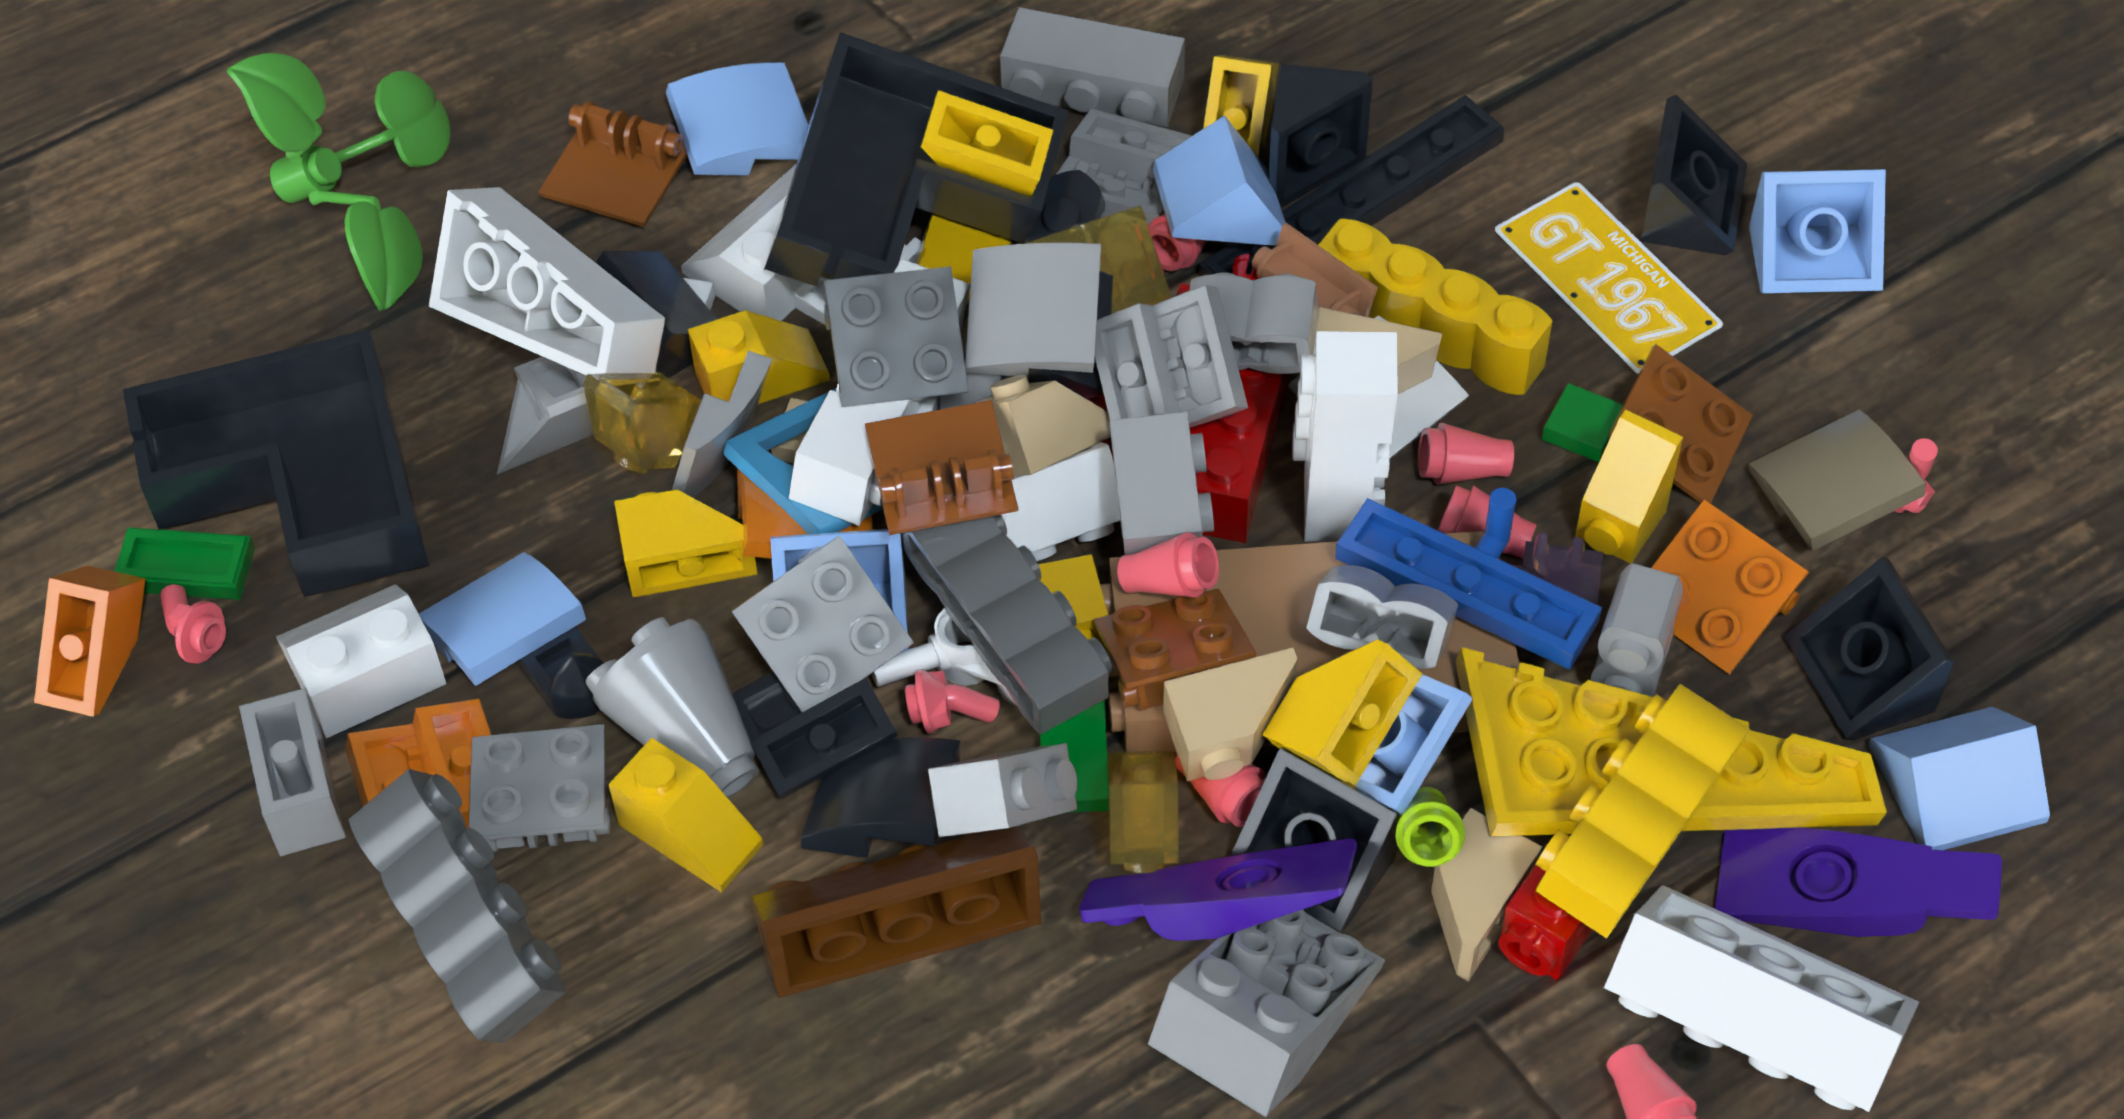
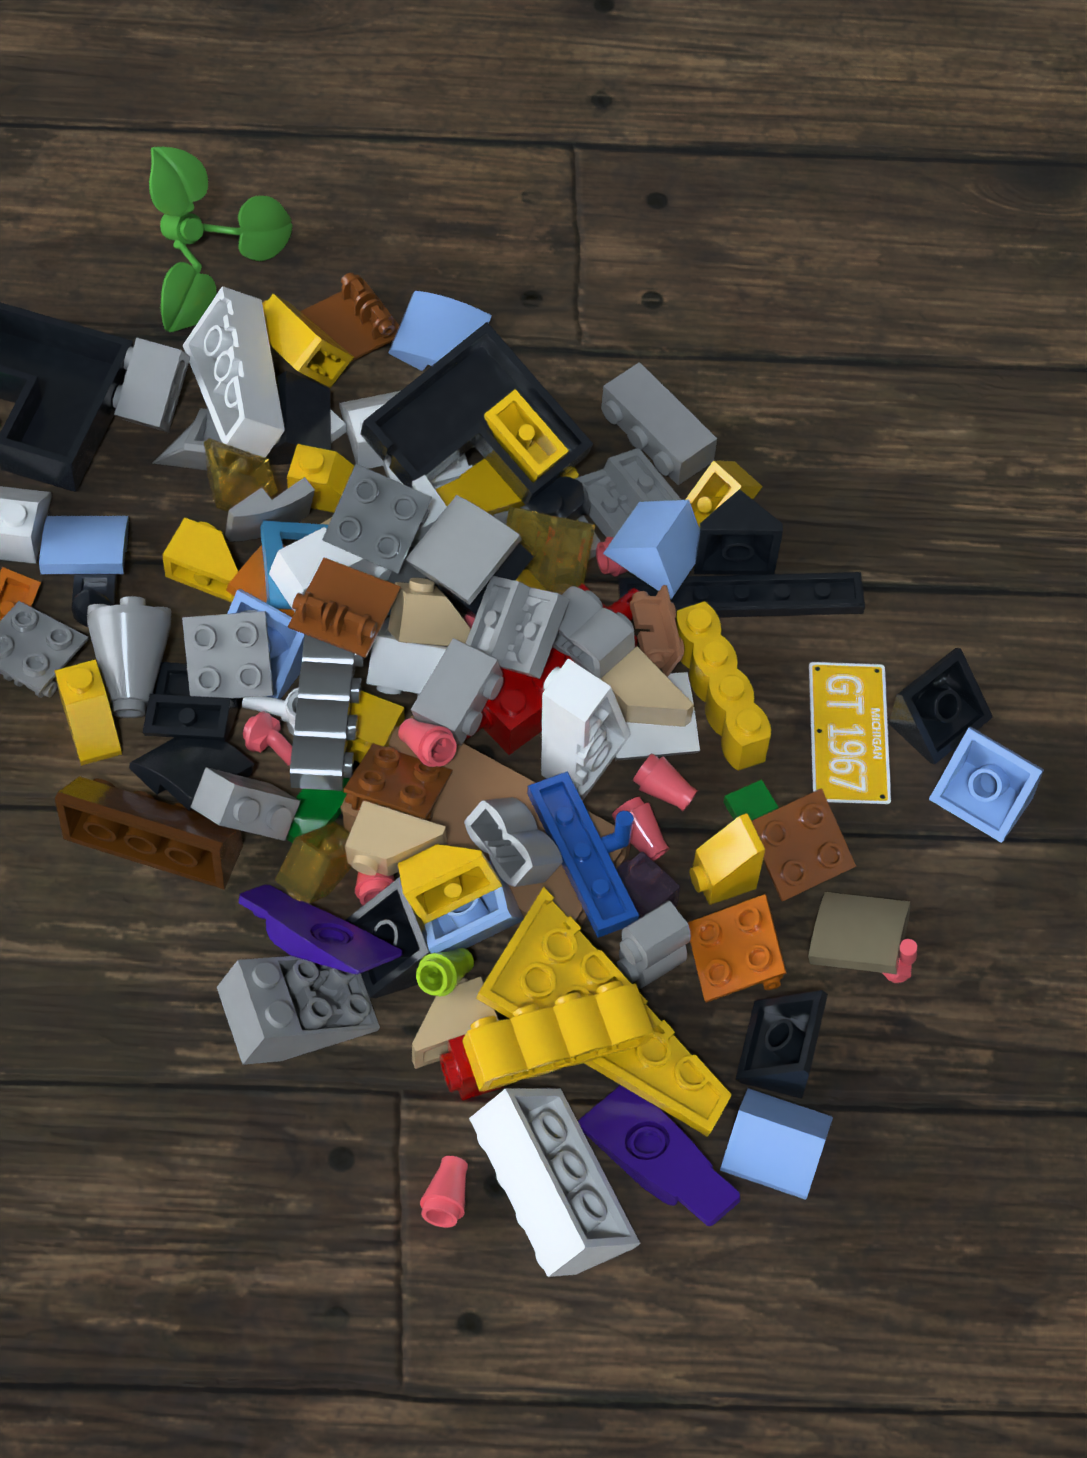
camera: 30 degrees right, 5 degrees up
none -> light grey brick [113,338,190,433]
none -> yellow slope [262,294,354,388]

